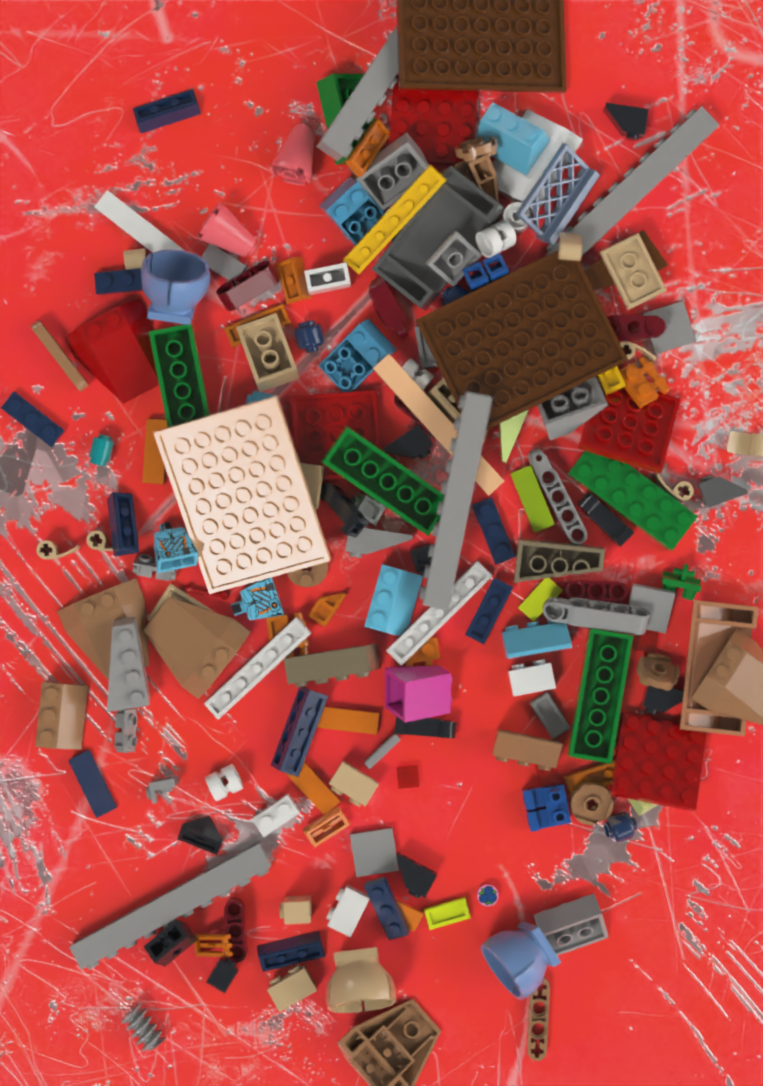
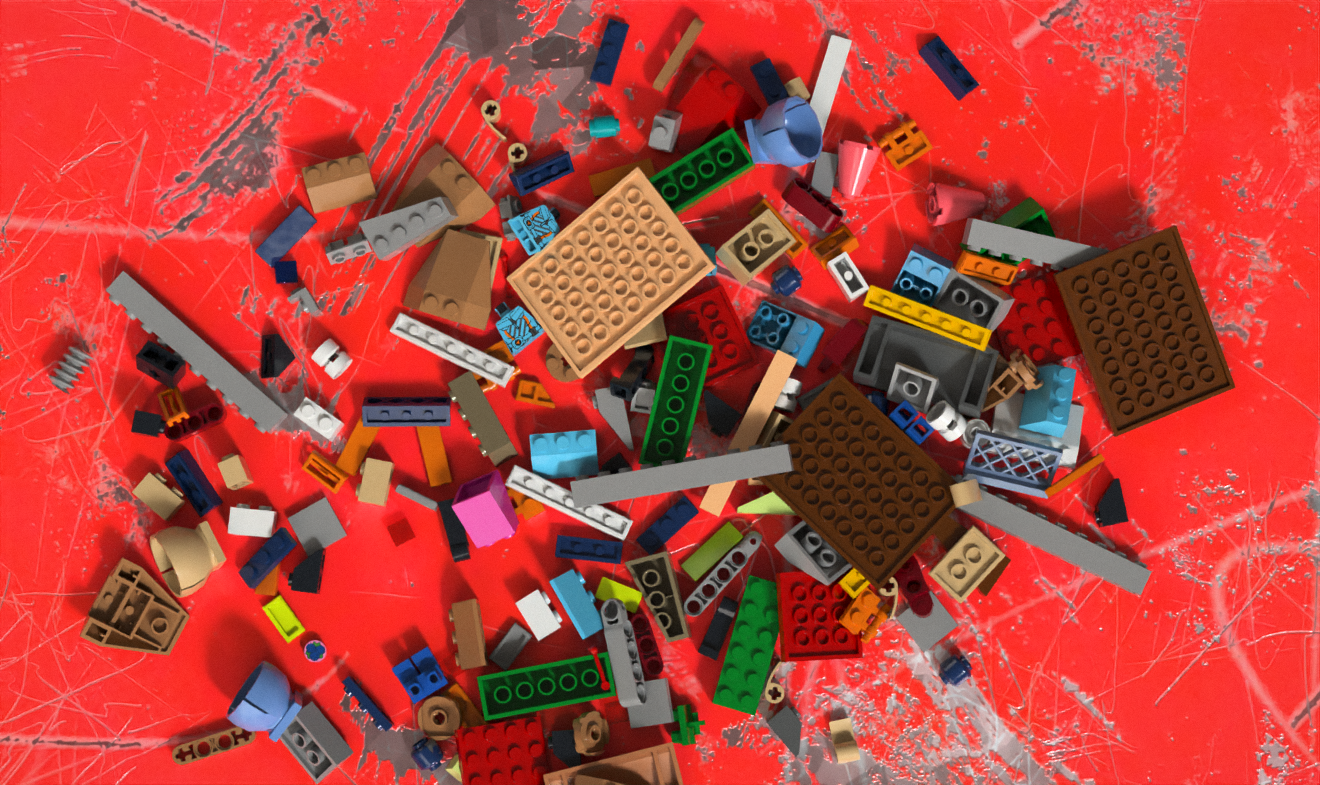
camera: 70 degrees right, 5 degrees down
none -> clear blue tile [274,261,298,284]
none -> dark blue plate [342,676,395,732]
none -> red hinge [589,645,610,690]
none -> light grey torso [648,109,683,154]
none -> orange plate [876,119,933,172]
none -> dark blue head [939,654,973,687]
none -> orange tile [1044,454,1105,498]

